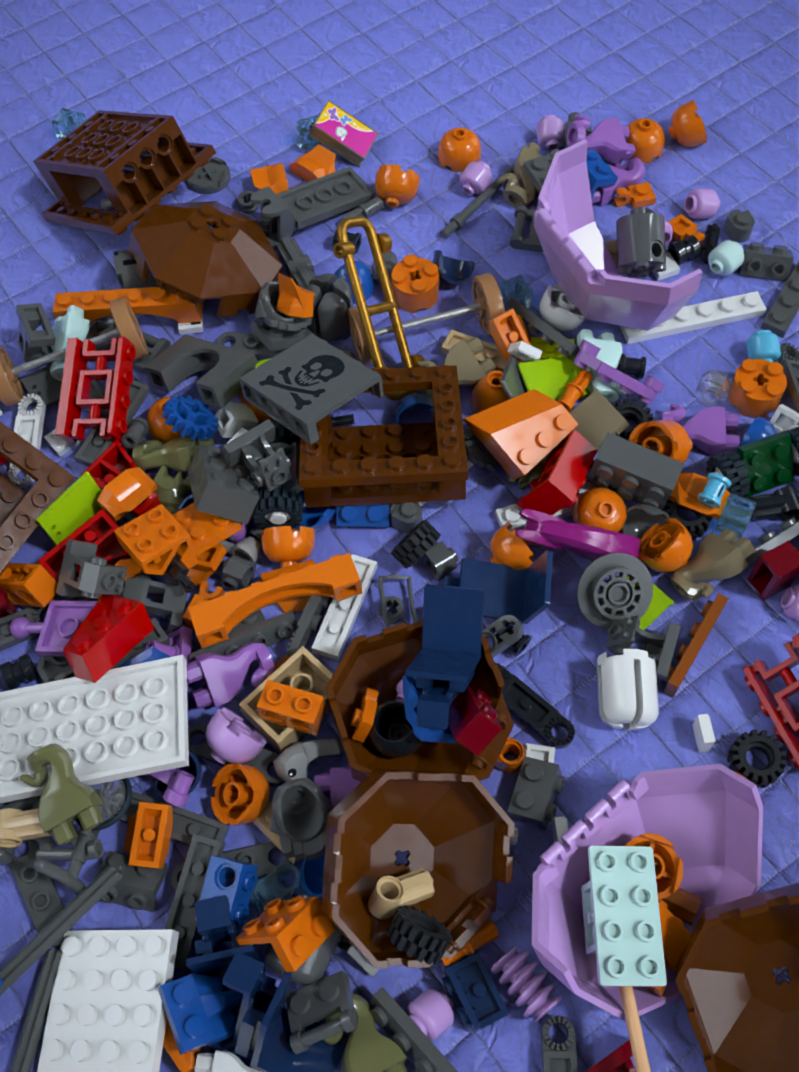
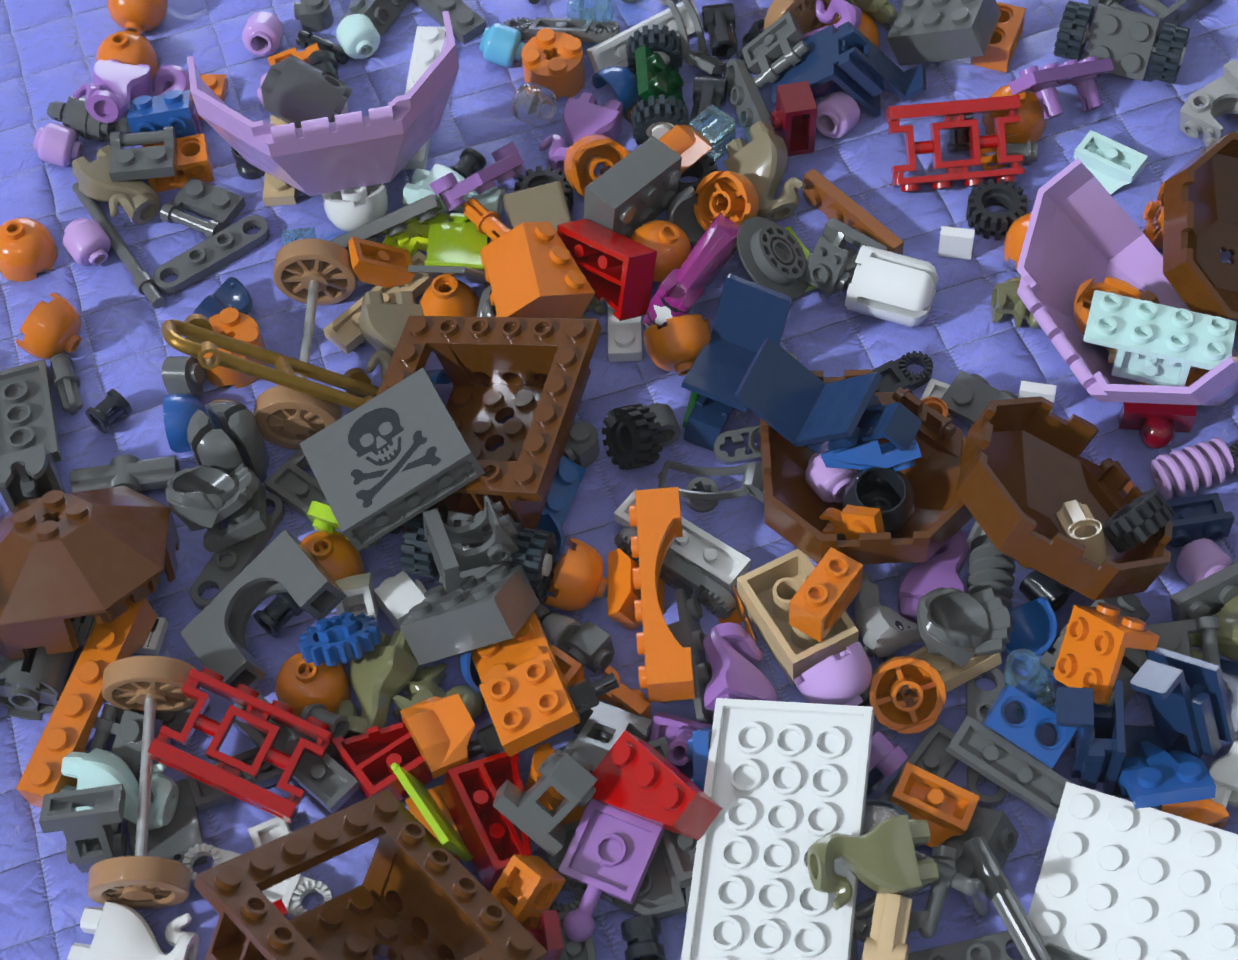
camera: 70 degrees left, 5 degrees down
orange slope [276,273,314,318] -> none
dark red brick [449,687,502,756] -> none
white tile [507,341,542,362] -> none
medium azure bush [697,472,732,508] -> none
none -> dark grey plate [153,215,270,296]

